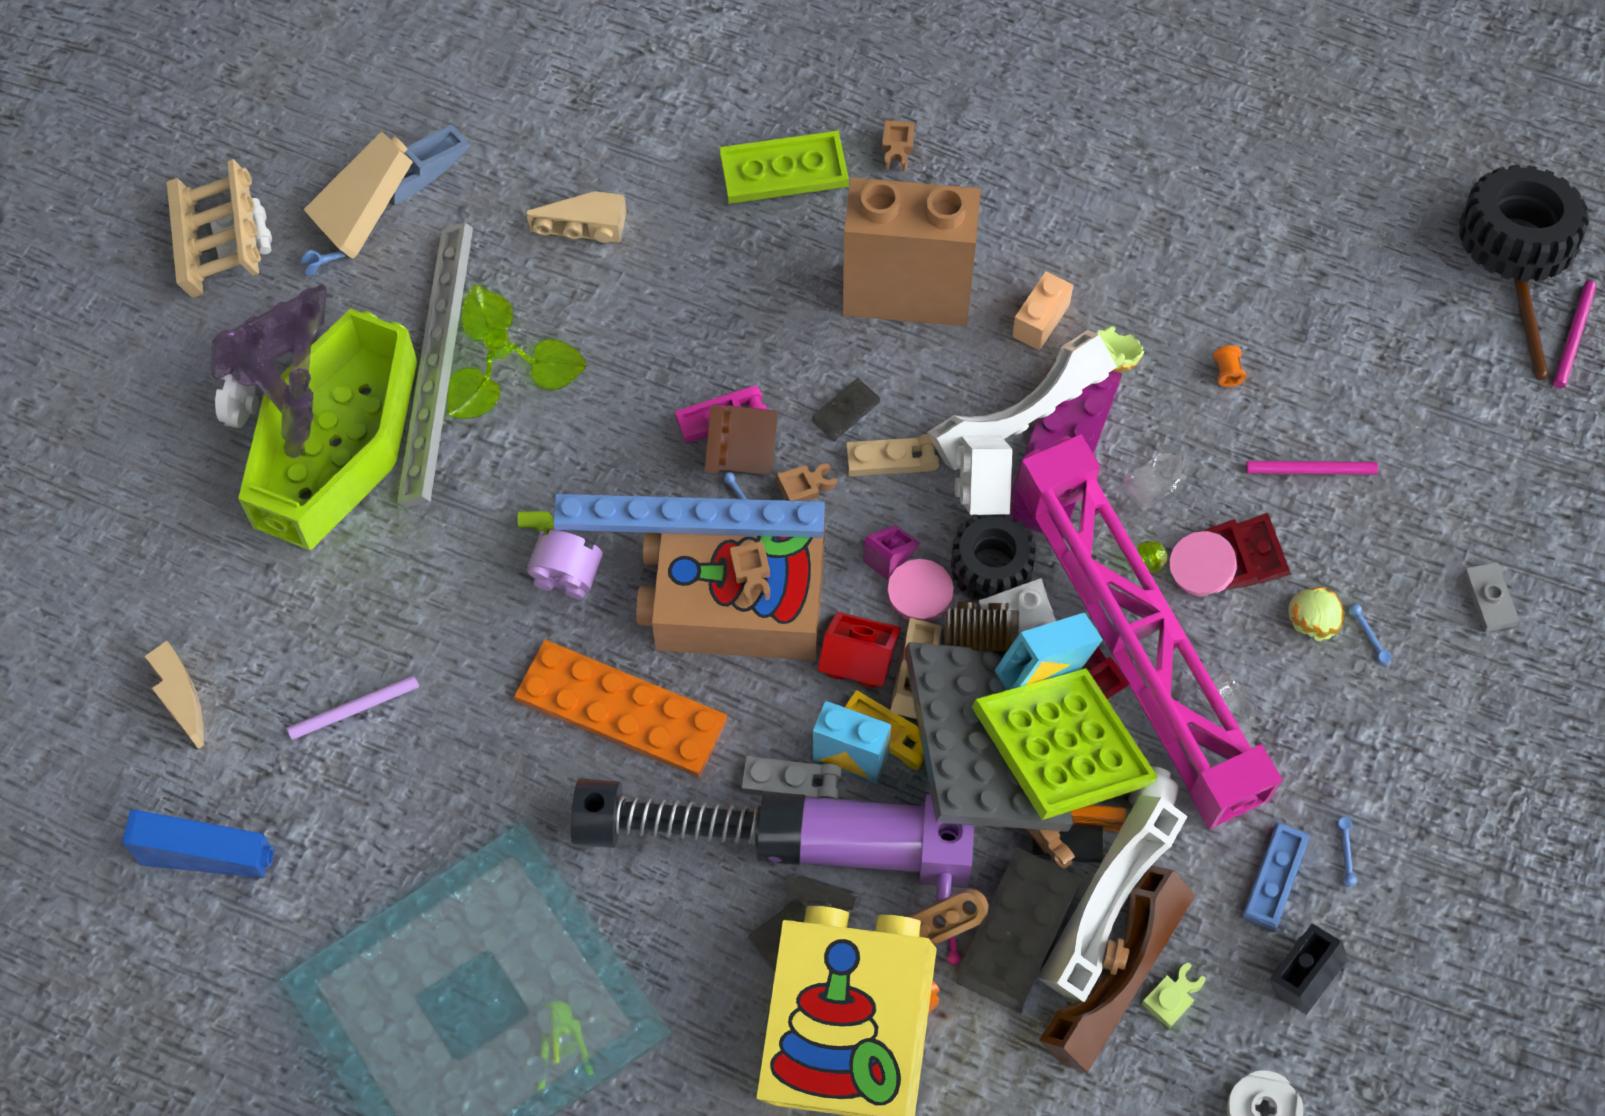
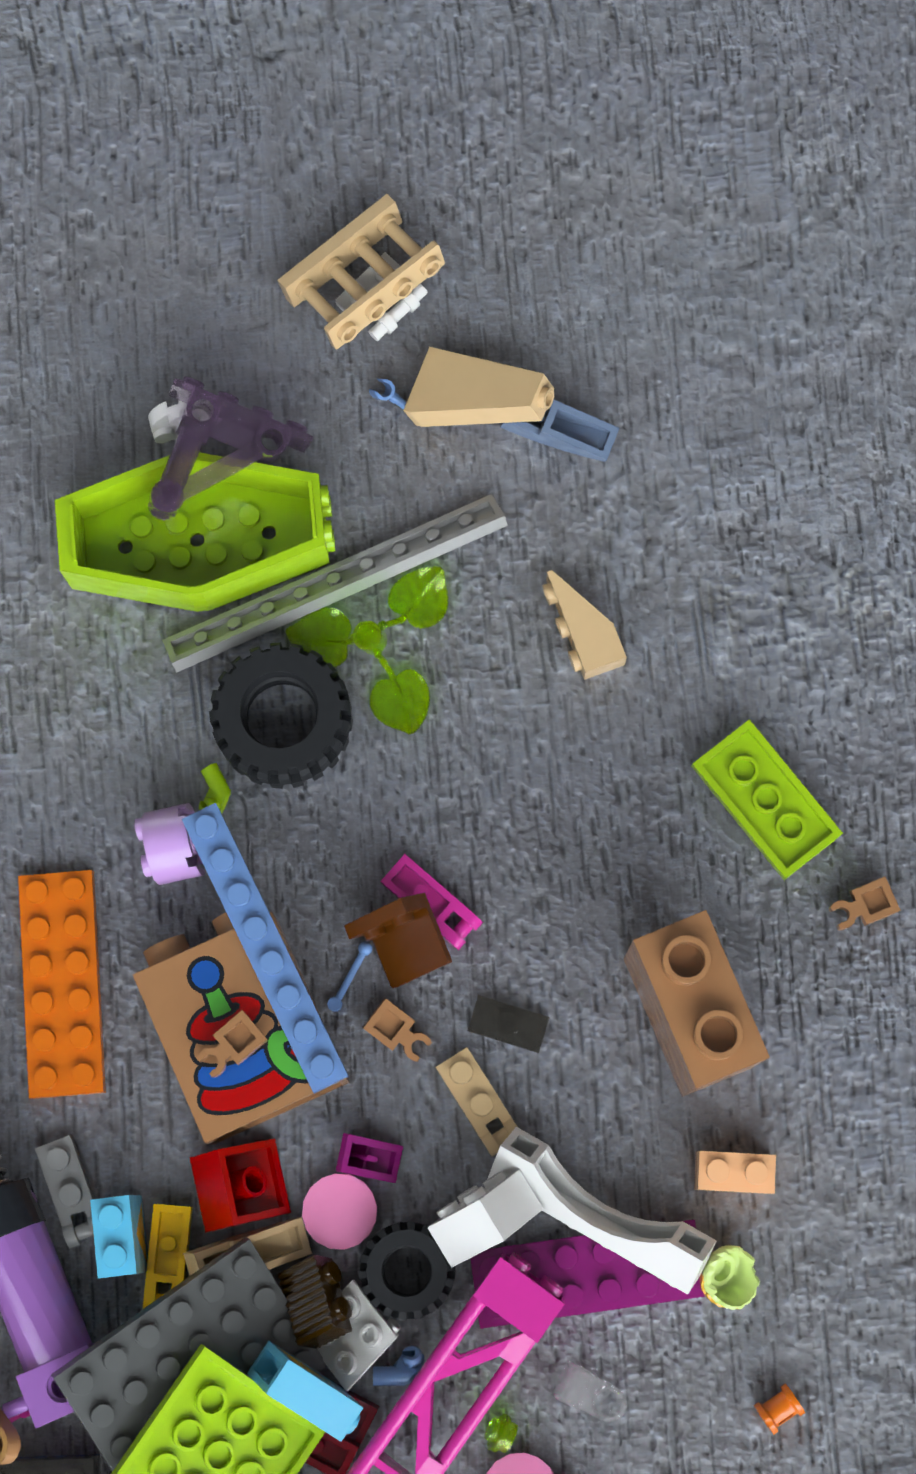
camera: 65 degrees right, 15 degrees up
none -> black tyre [209,642,353,789]
none -> medium blue arm [373,1346,425,1386]

